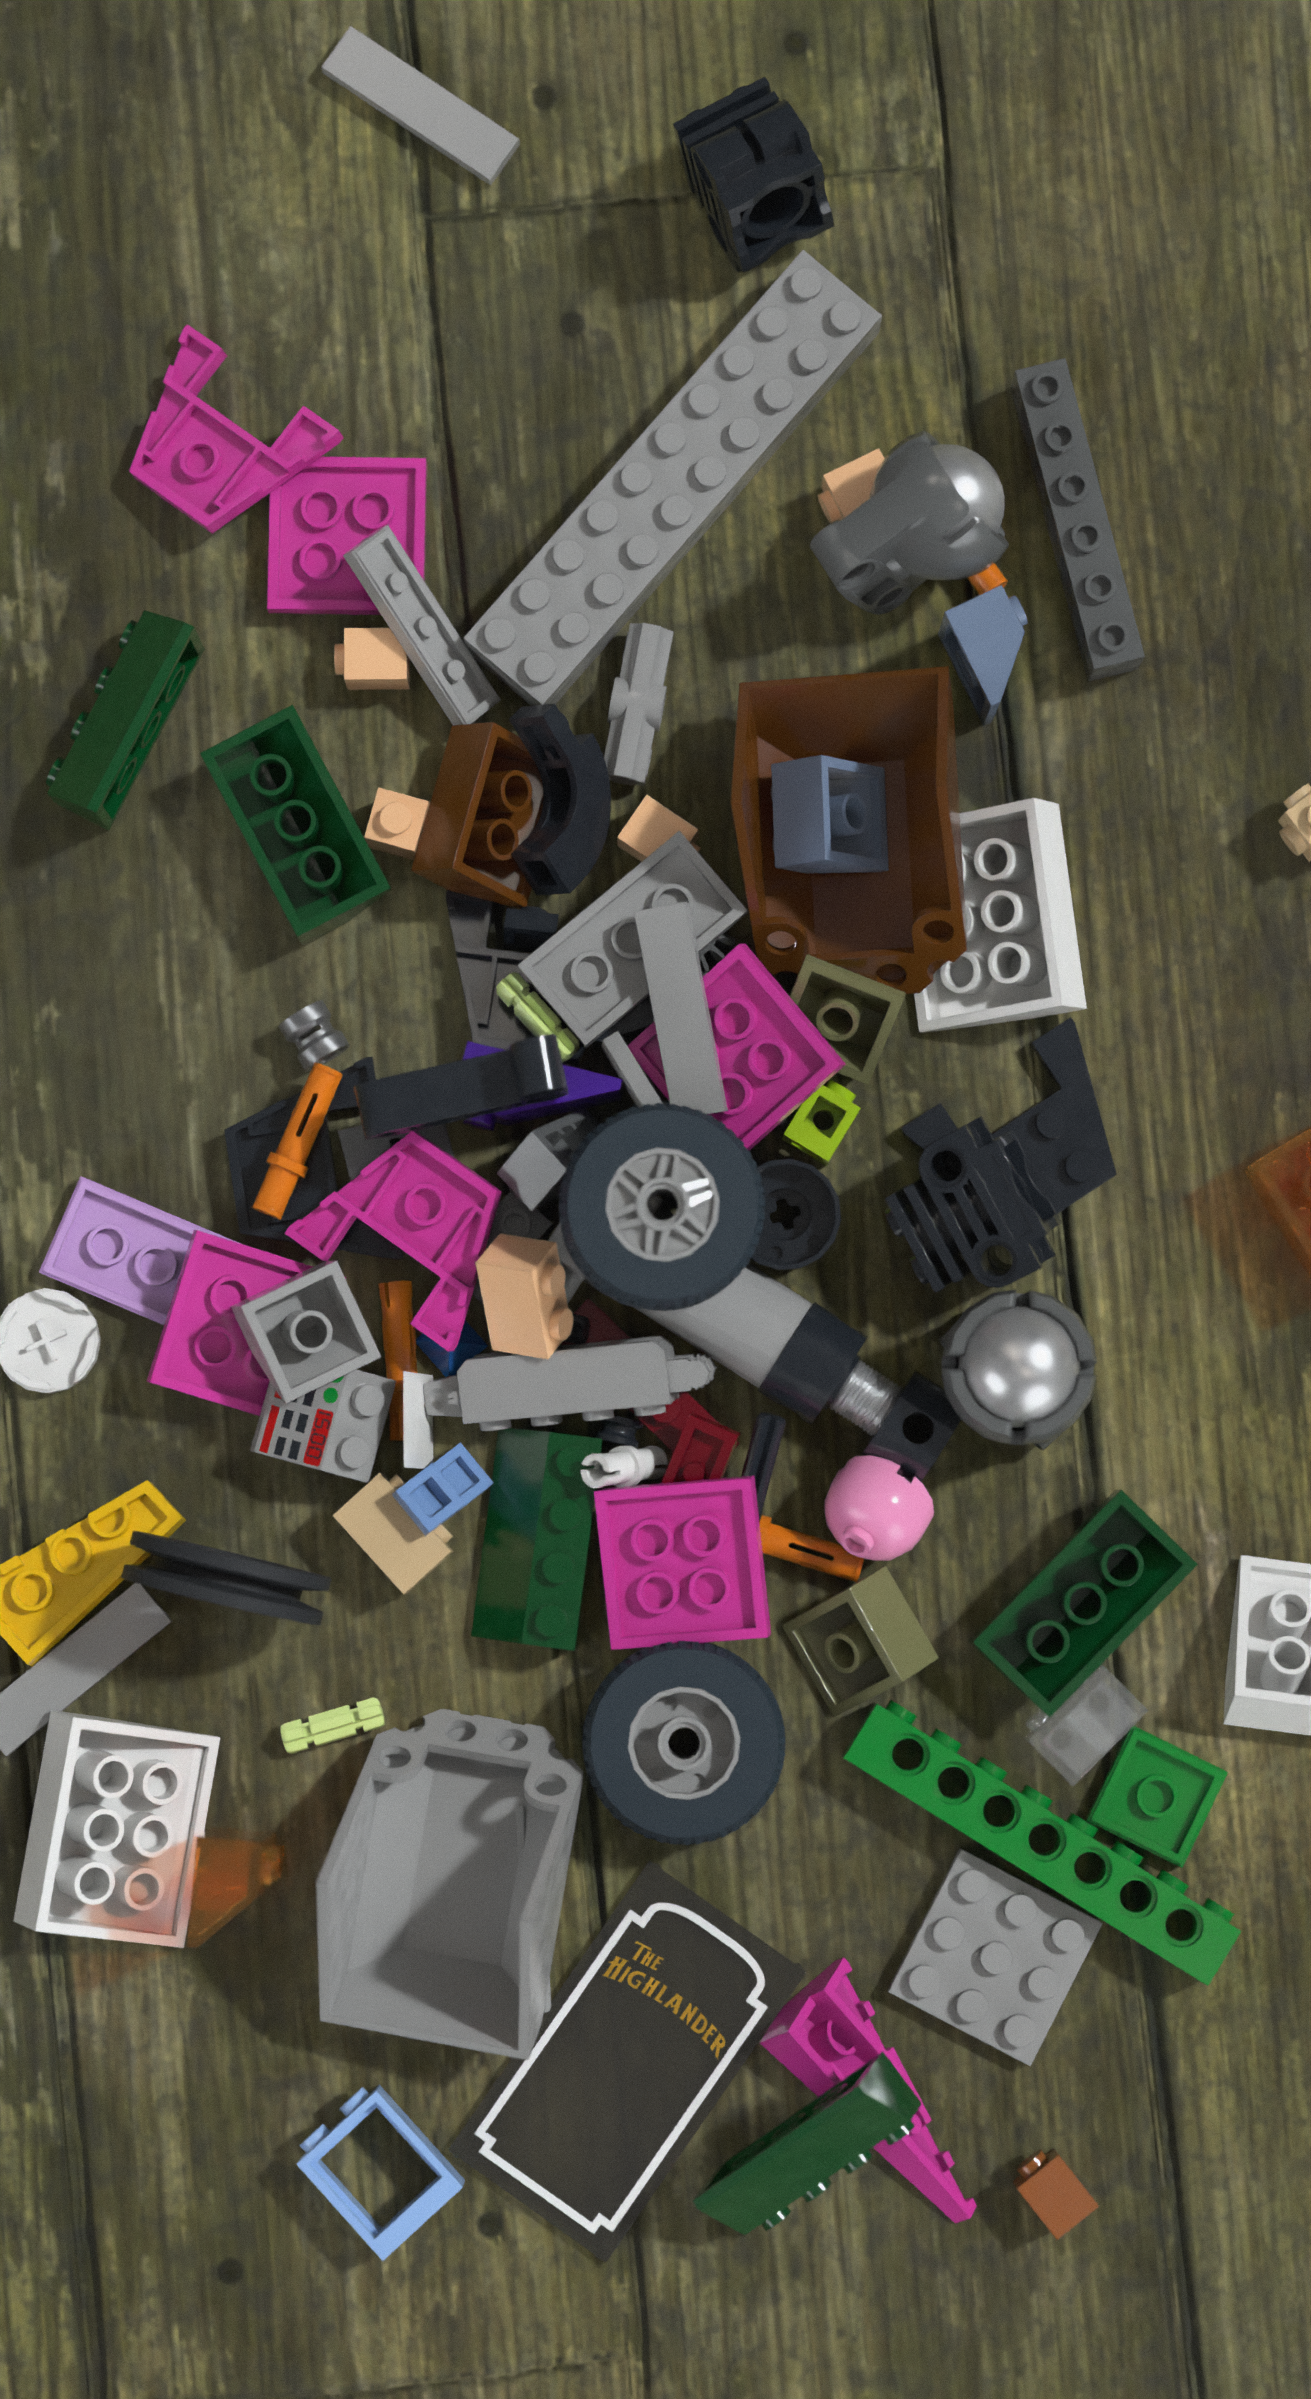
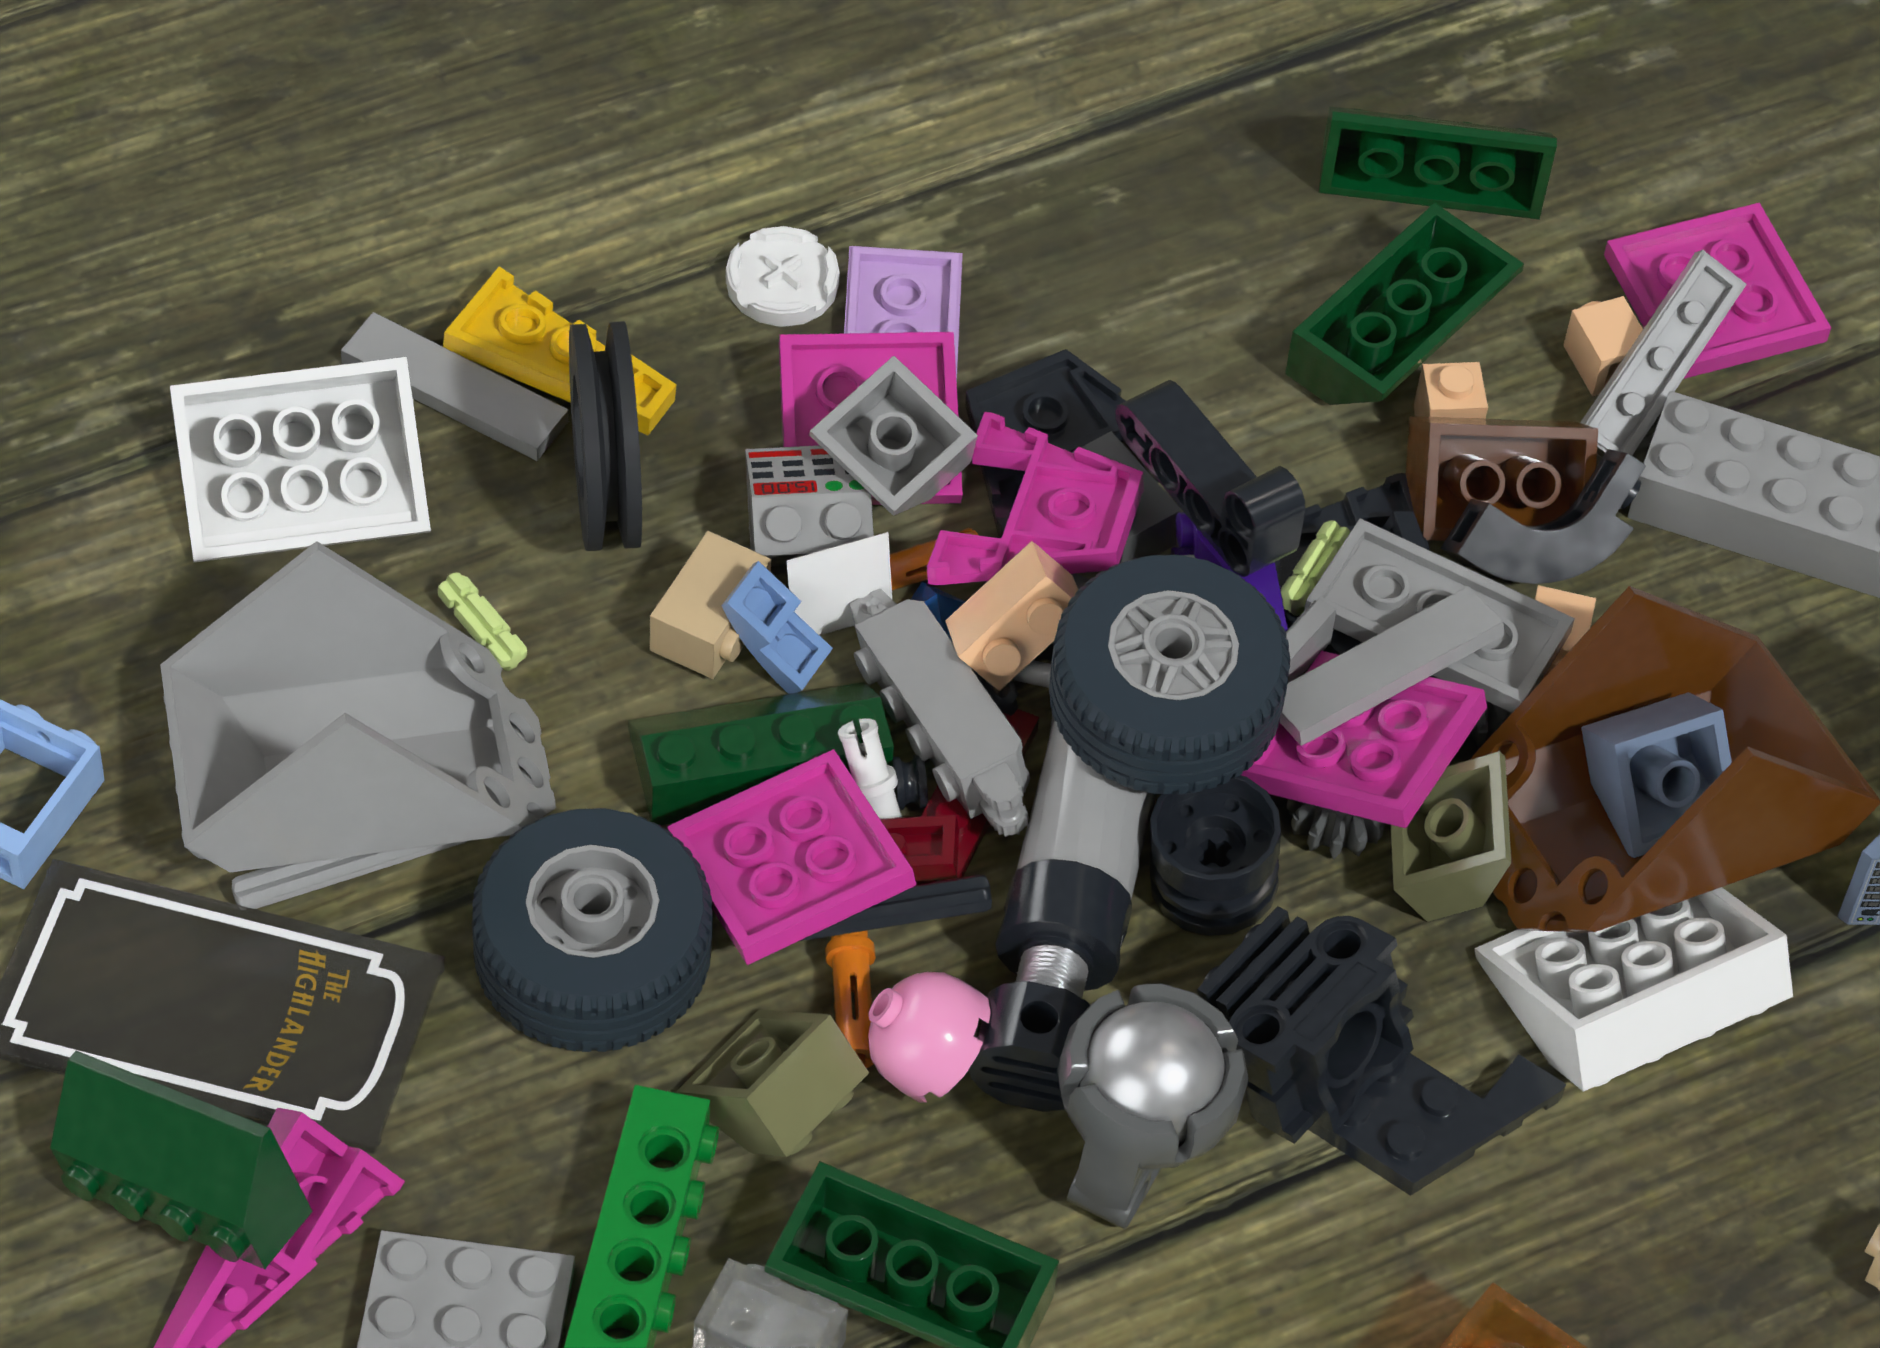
camera: 65 degrees right, 30 degrees down
dark pink wing [129,324,344,534] -> none
clear orange slope [187,1827,284,1948] -> none
orange pin [252,1062,343,1220] -> none
flat silver wheel [279,1000,350,1072] -> none
light grey piece [604,623,673,786] -> none
lime brick [782,1080,861,1166] -> none

